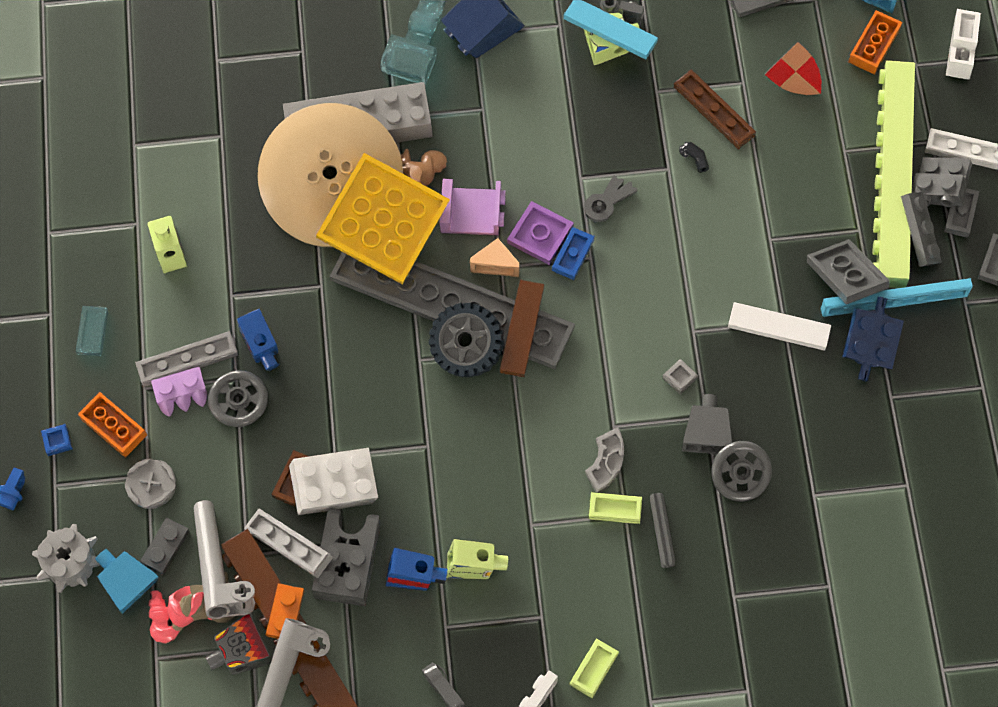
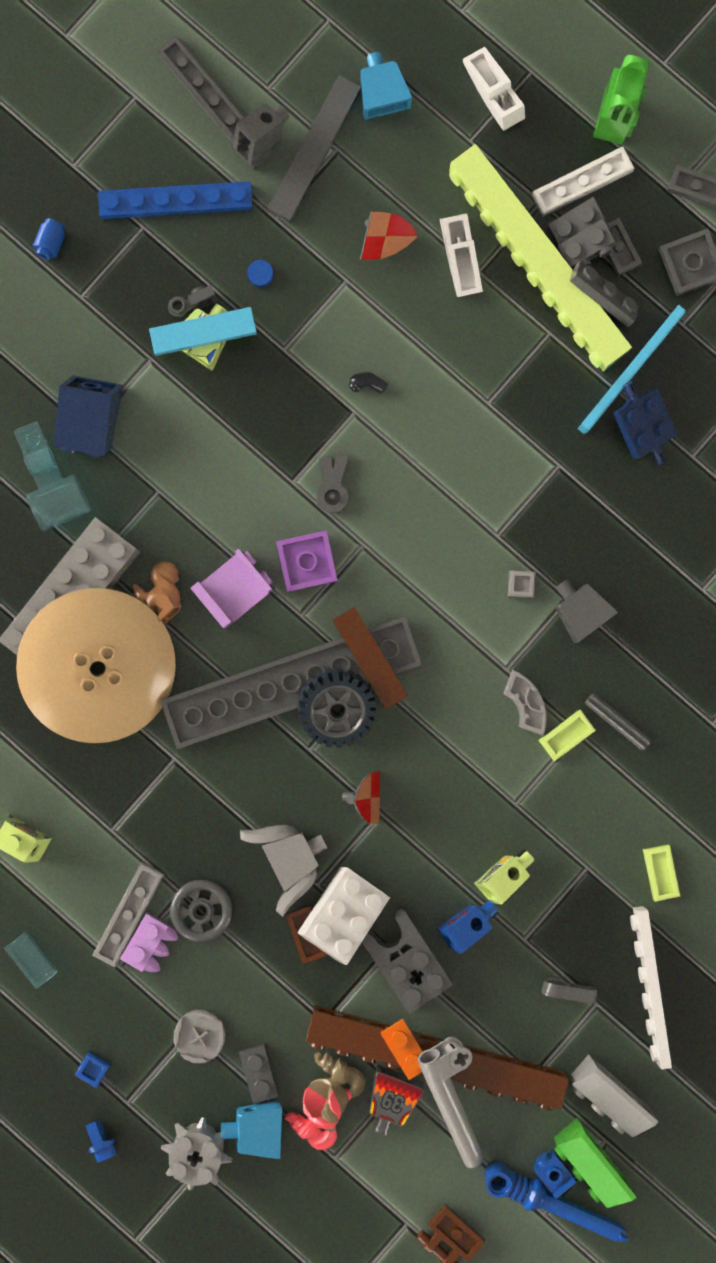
camera: 45 degrees left, 20 degrees up
orange piece [78,392,147,458] -> none
light grey axle [194,500,255,619] -> none
blue torso [237,309,280,371] -> none
light grey tile [244,509,333,578] -> none
yellow plate [316,153,450,285] -> none
light nougat slope [470,238,520,277] -> none
blue plate [552,227,595,280] -> none
reddish brown tile [674,69,756,149] -> none
dark grey plate [711,441,772,501] -> none
white tile [728,302,831,351] -> none
dark grey plate [807,239,890,305] -> none
orange piece [848,10,902,75] -> none
none -> light grey torso [240,825,327,917]
none -> blue tile [247,260,273,288]
none -> shield [342,771,380,824]
none -> white slope [440,214,483,297]

